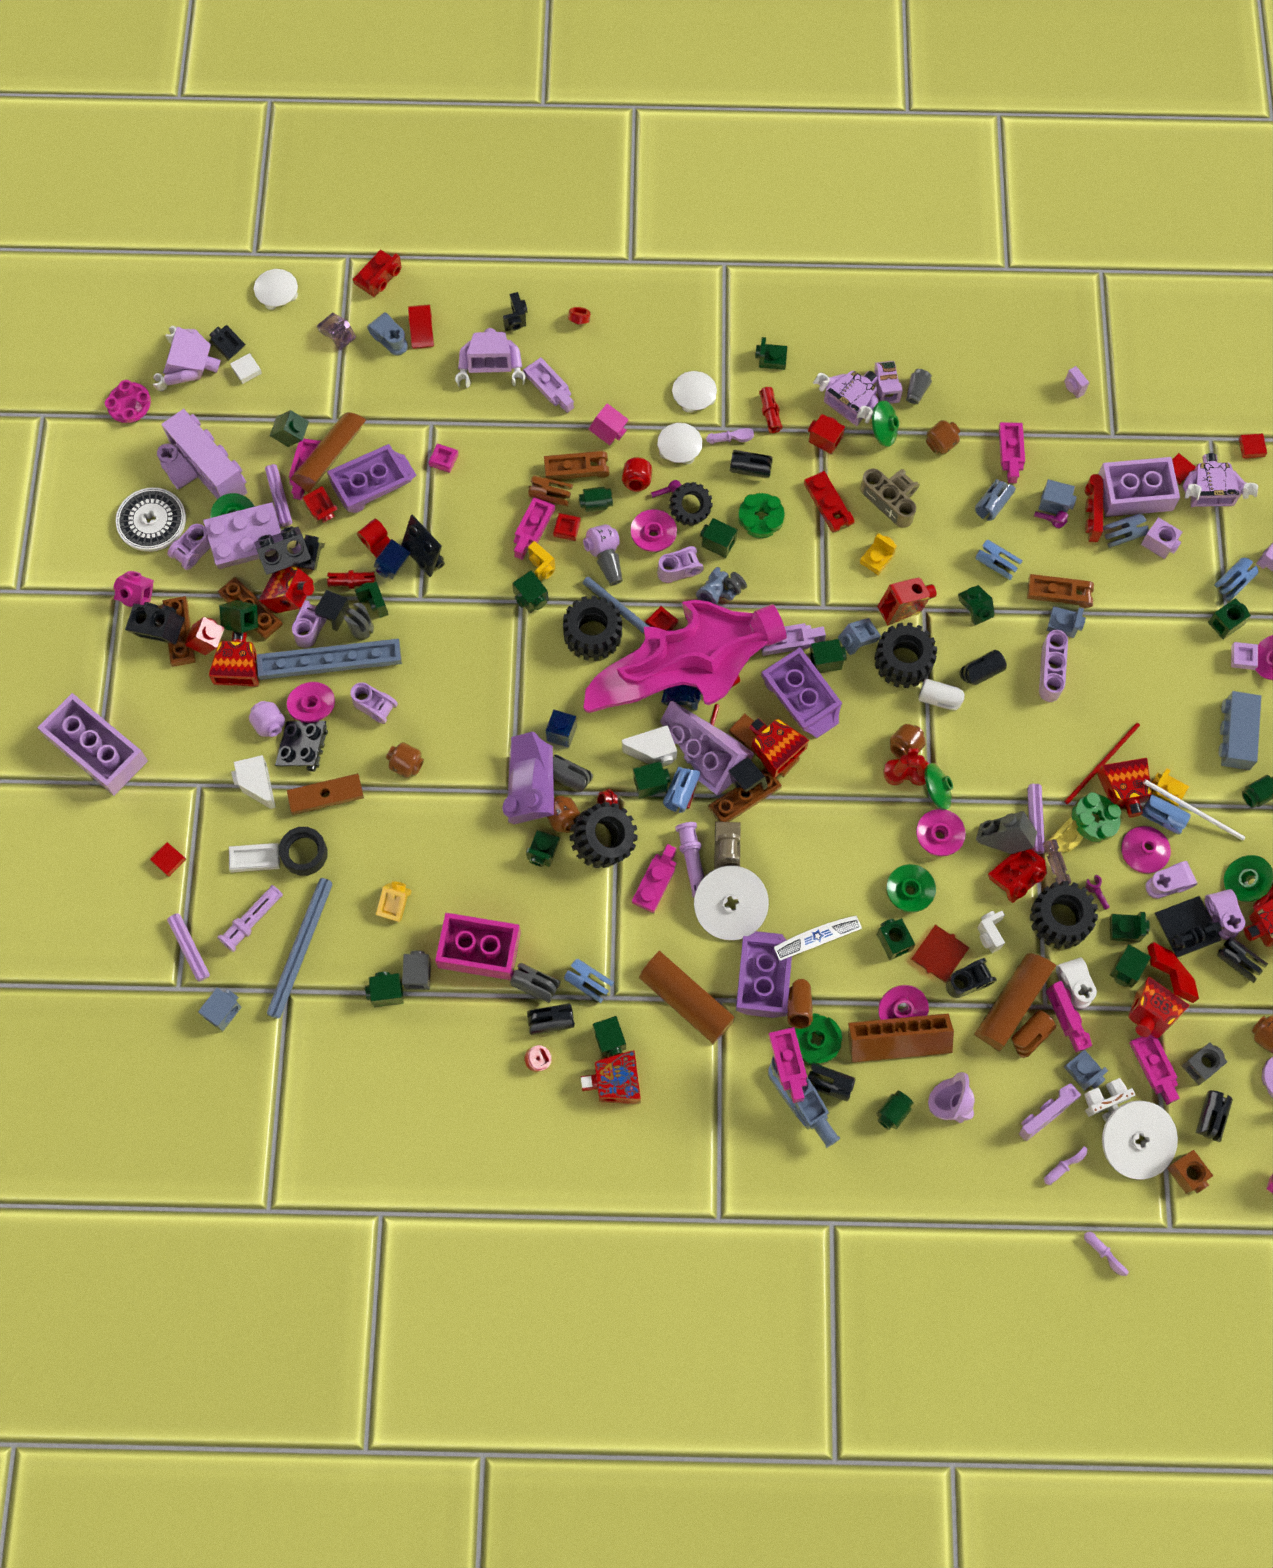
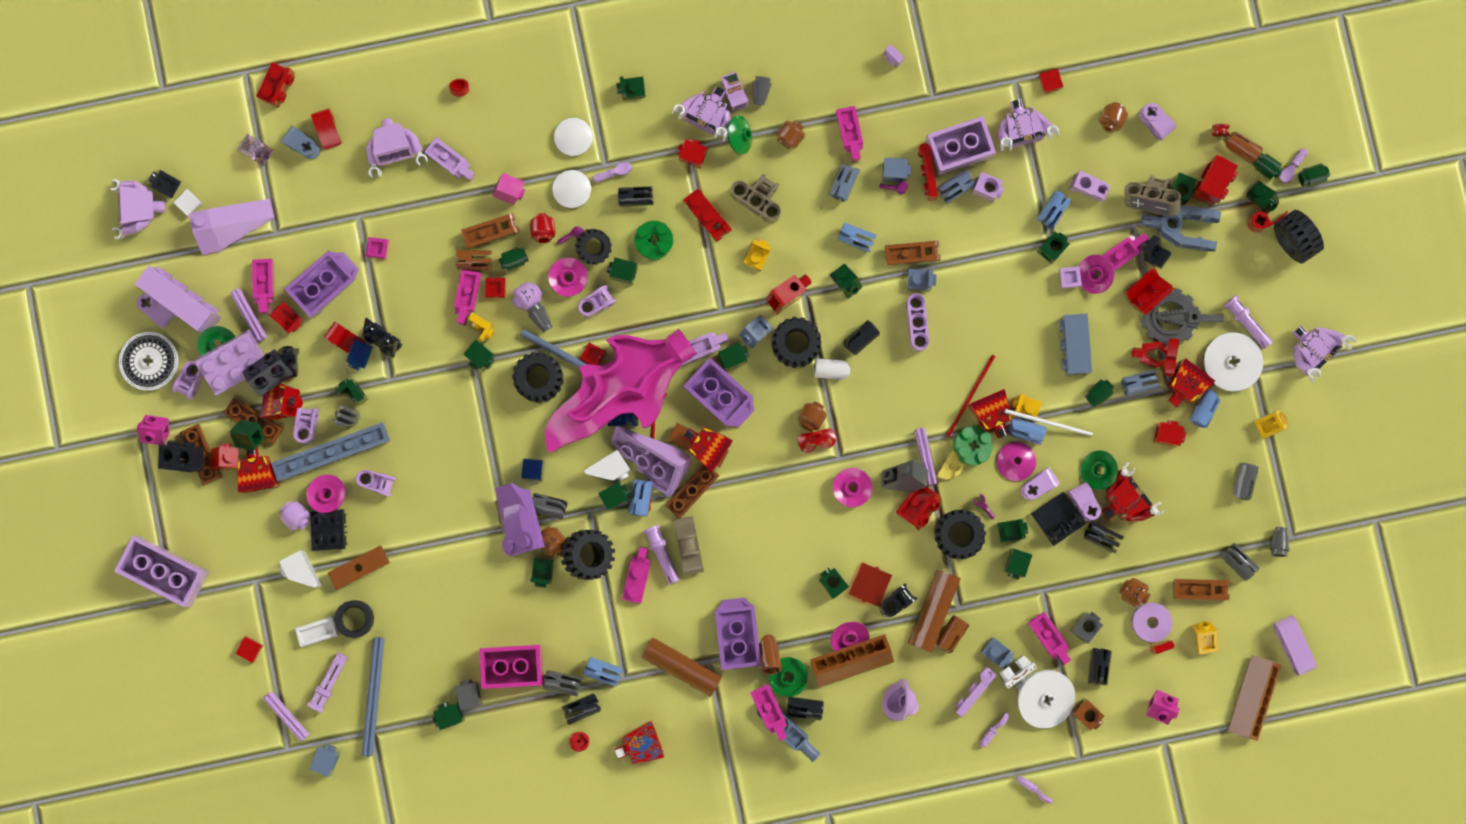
camera: 10 degrees left, 15 degrees up
dark pink dish [105,380,151,423] -> none
white dish [254,269,298,310] -> none
dark green brick [270,410,309,447] -> none
dark orange brick [291,412,366,493] -> none
black panel [314,590,349,631] -> none
red pin [327,570,376,589] -> none
yellow bracket [376,881,412,922] -> none
dark orange head [386,742,424,778] -> none
black bracket [503,292,528,331] -> none
dark green brick [592,1016,626,1058] -> none
red plate [597,789,618,805] -> none
white piece [694,866,769,940] -> none
sand blue piece [696,567,737,604] -> none
dark grey bush [724,572,747,595] -> none
black panel [728,757,768,792] -> none
red pin [759,387,783,433] -> none
white sticker [774,916,862,960] -> none
dark green brick [876,1090,913,1130] -> none
green dish [886,864,936,912] -> none
green dish [925,763,953,810] -> none
white bracket [977,911,1005,953] -> none
axle [1043,839,1072,885] -> none
dark pink hinge [1046,981,1092,1053] -> none
white piece [1056,957,1097,1009] -> none
red torso [1128,977,1190,1038] -> none
red tile [1147,942,1199,1003] -> none
red tile [1172,453,1196,485] -> none
none -> lavender wedge [189,199,275,255]

